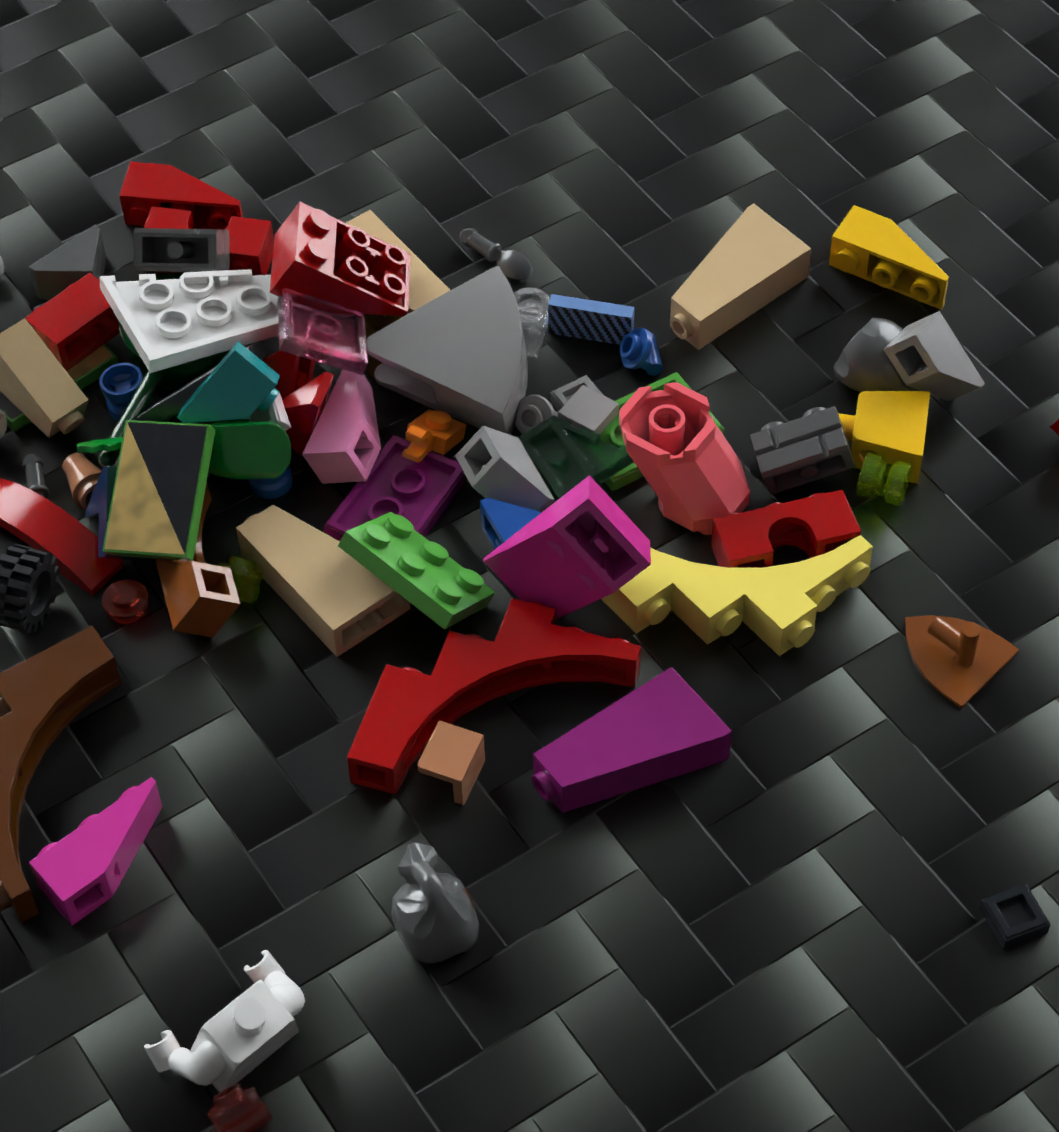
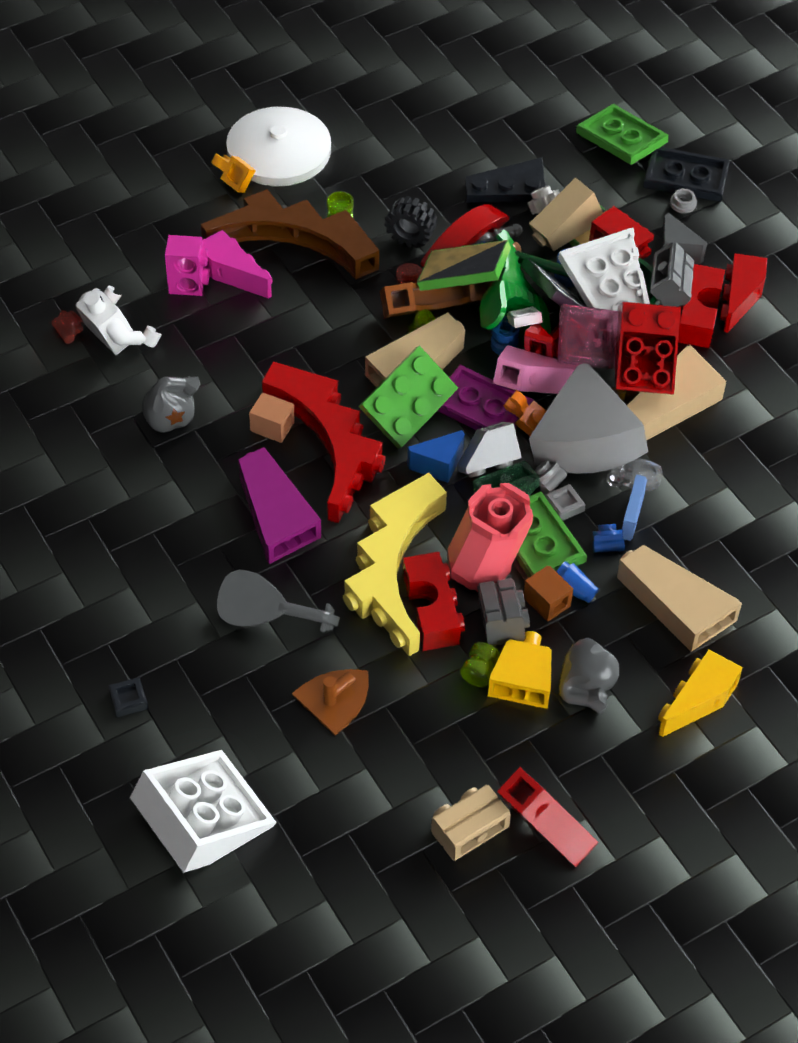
camera: 90 degrees right, 0 degrees up
teal slope [177,342,280,423] -> none
dark grey piece [460,228,533,281] -> none
dark pink slope [483,475,651,619] -> none
light grey tile [558,385,619,441] -> none
light grey slope [883,311,985,401] -> none
none -> dark pink brick [165,235,210,296]
none -> dark grey piece [217,570,340,633]
none -> dark orange panel [524,566,574,622]
none -> blue cone [556,561,599,604]

